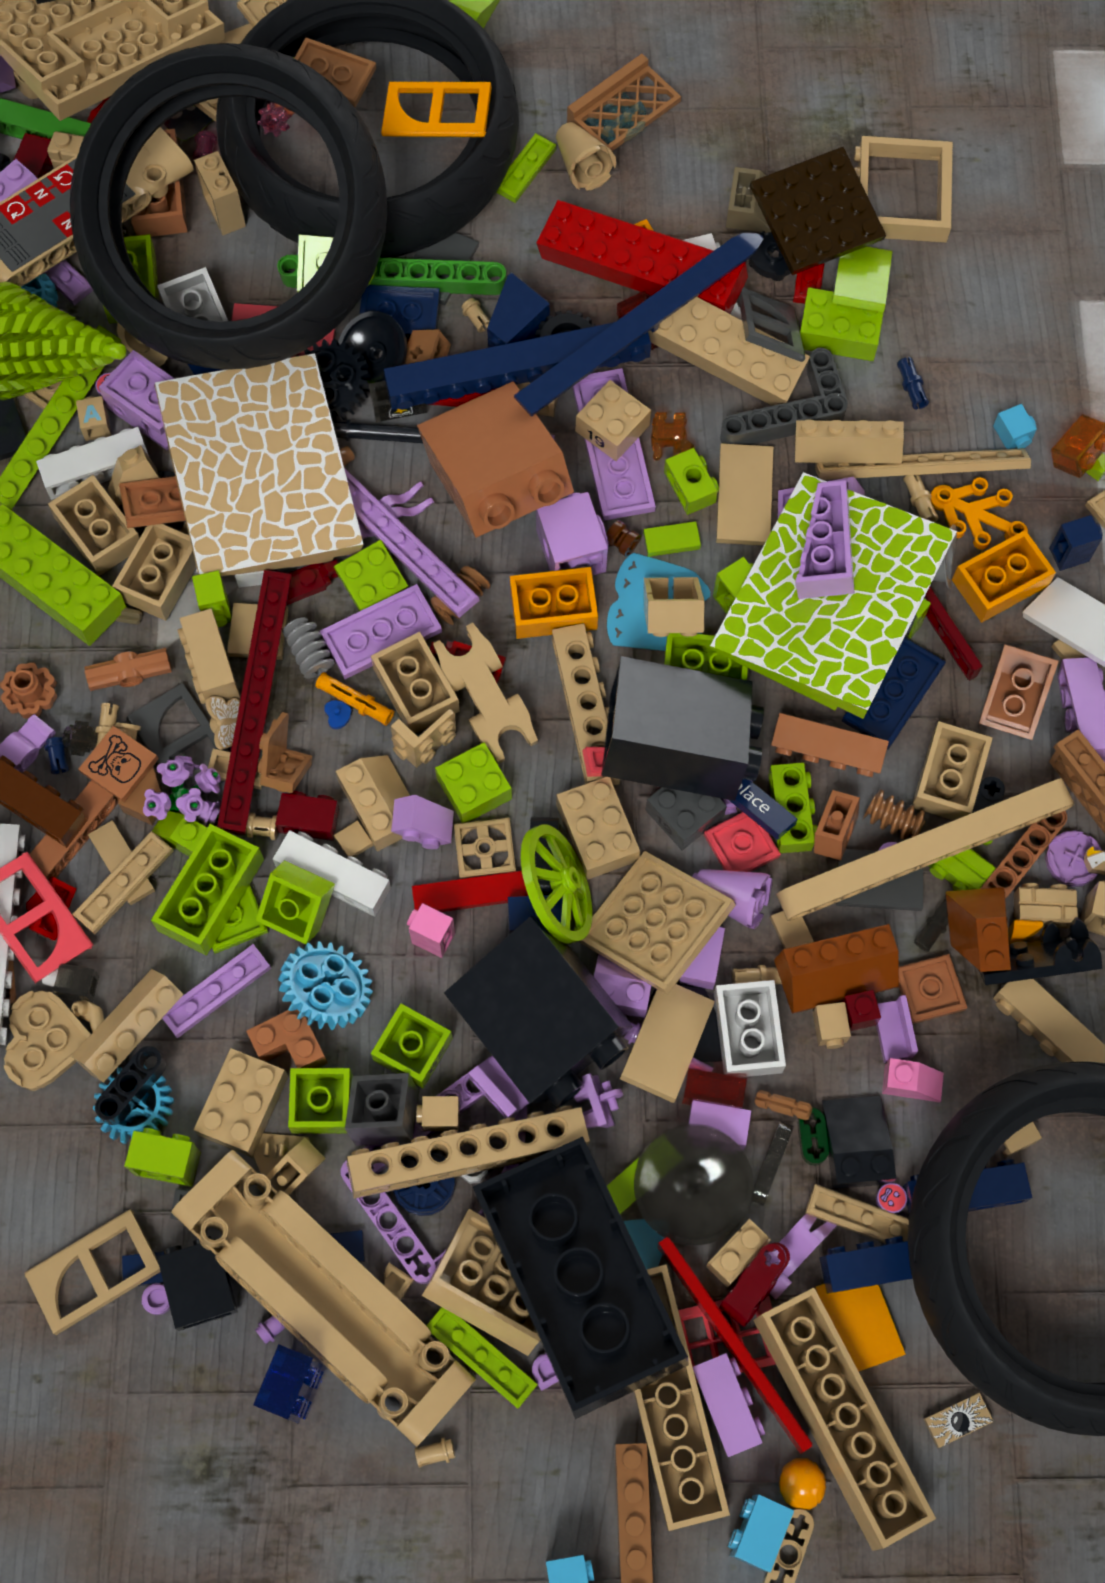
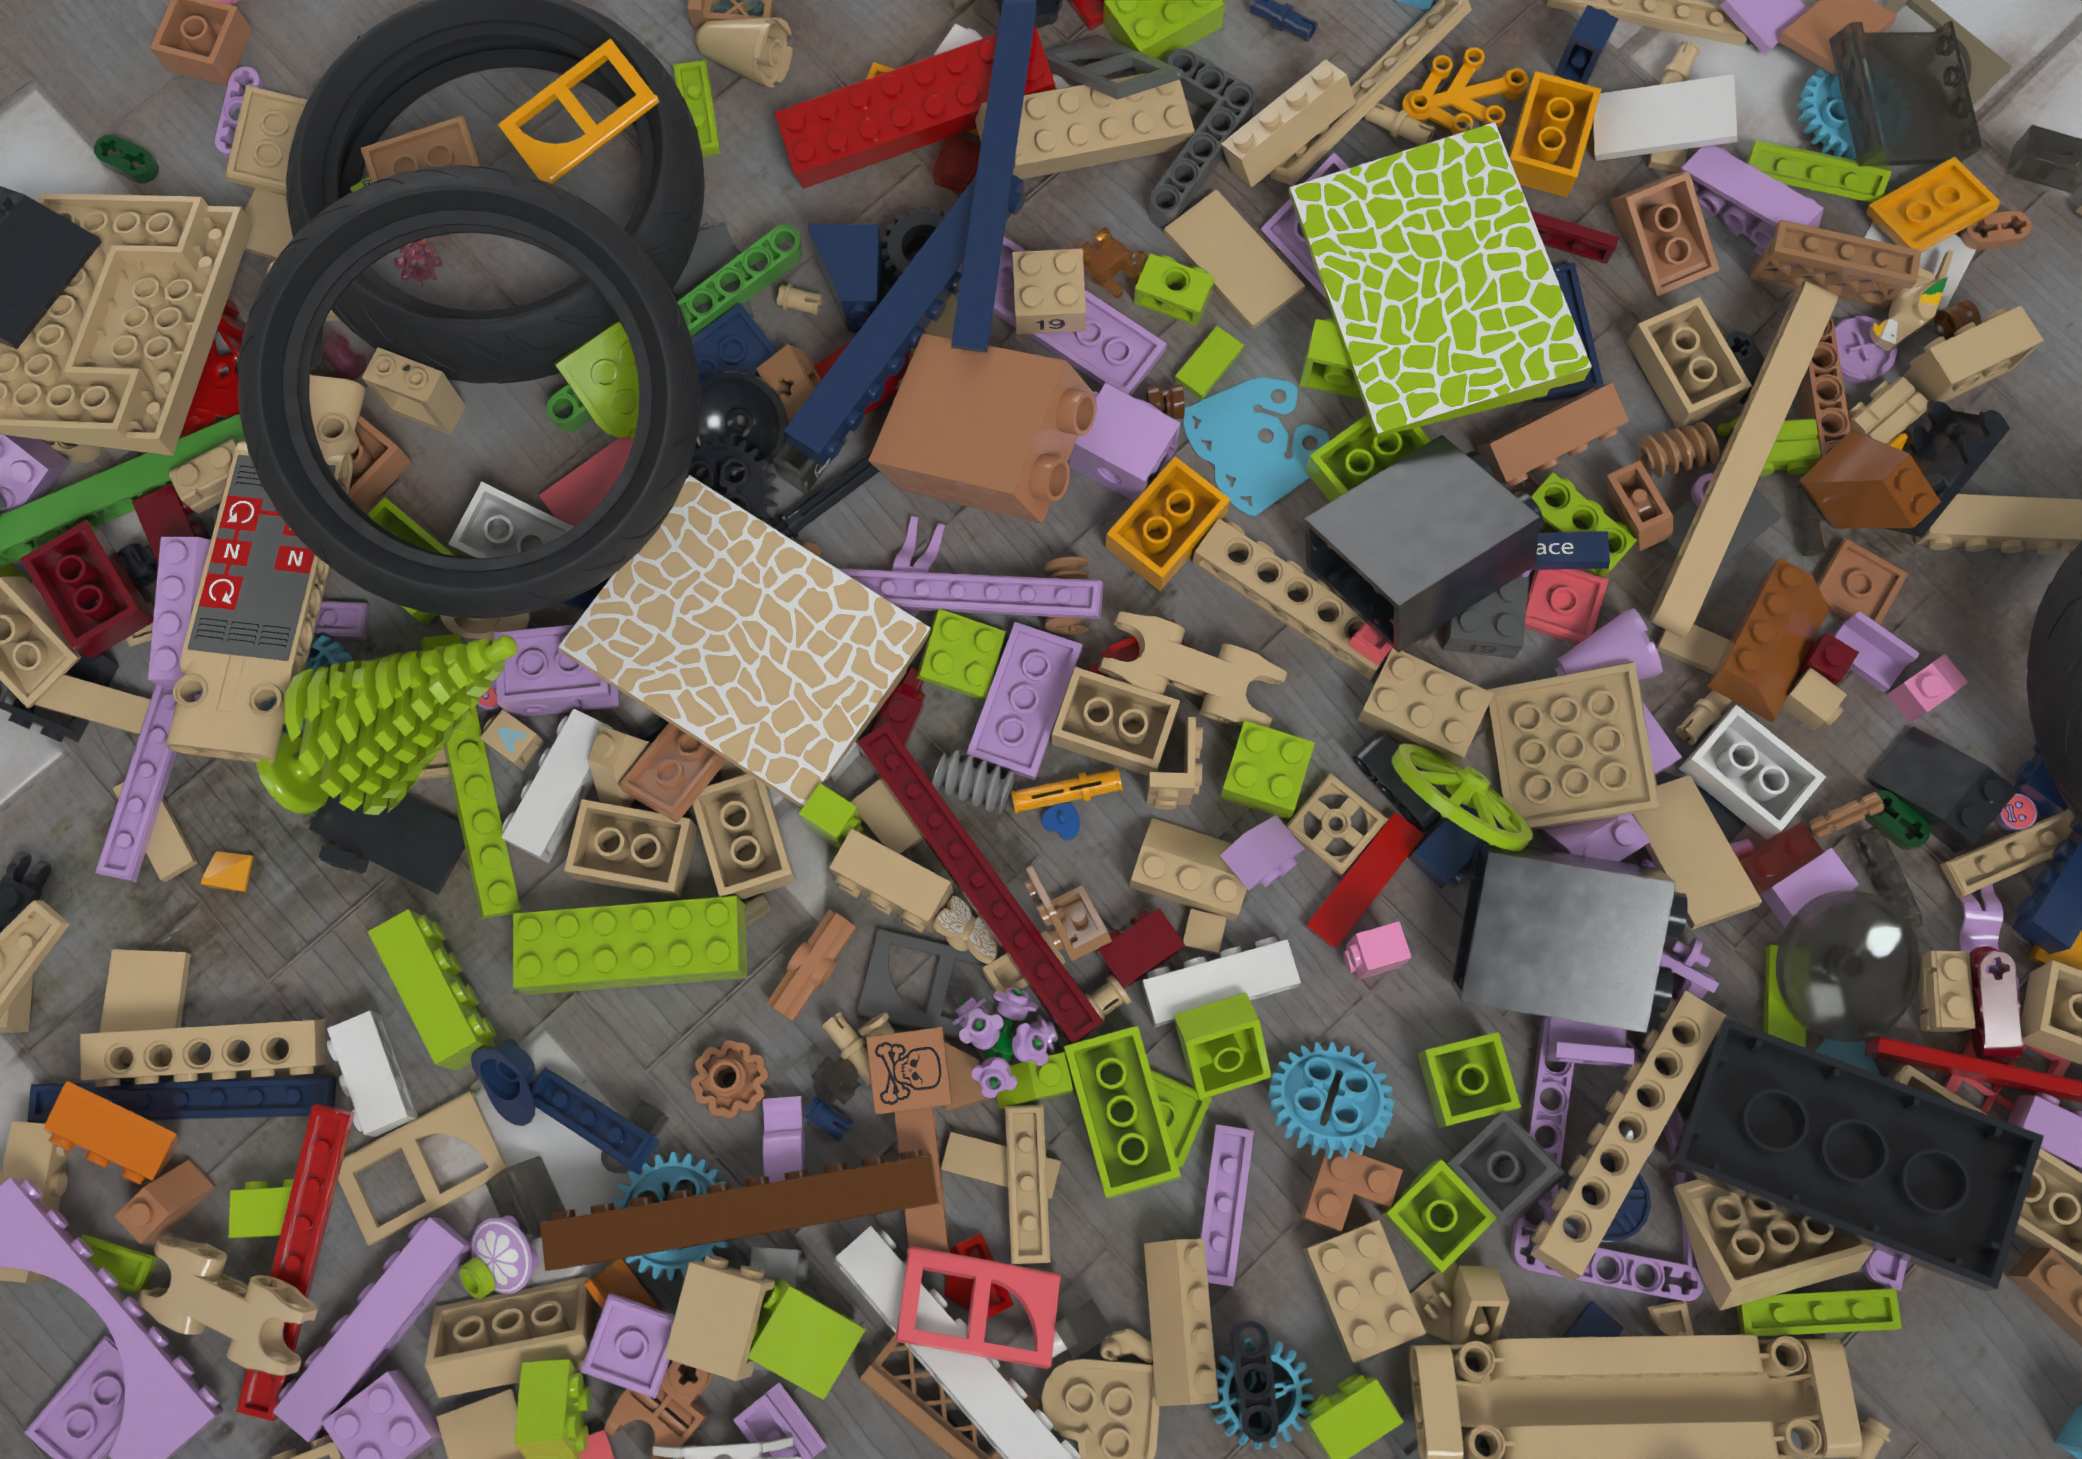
camera: 40 degrees left, 5 degrees up
tan brick [416,1096,459,1131] -> none
tan piece [643,577,704,637] -> none
lavender wedge [795,480,855,599] -> none

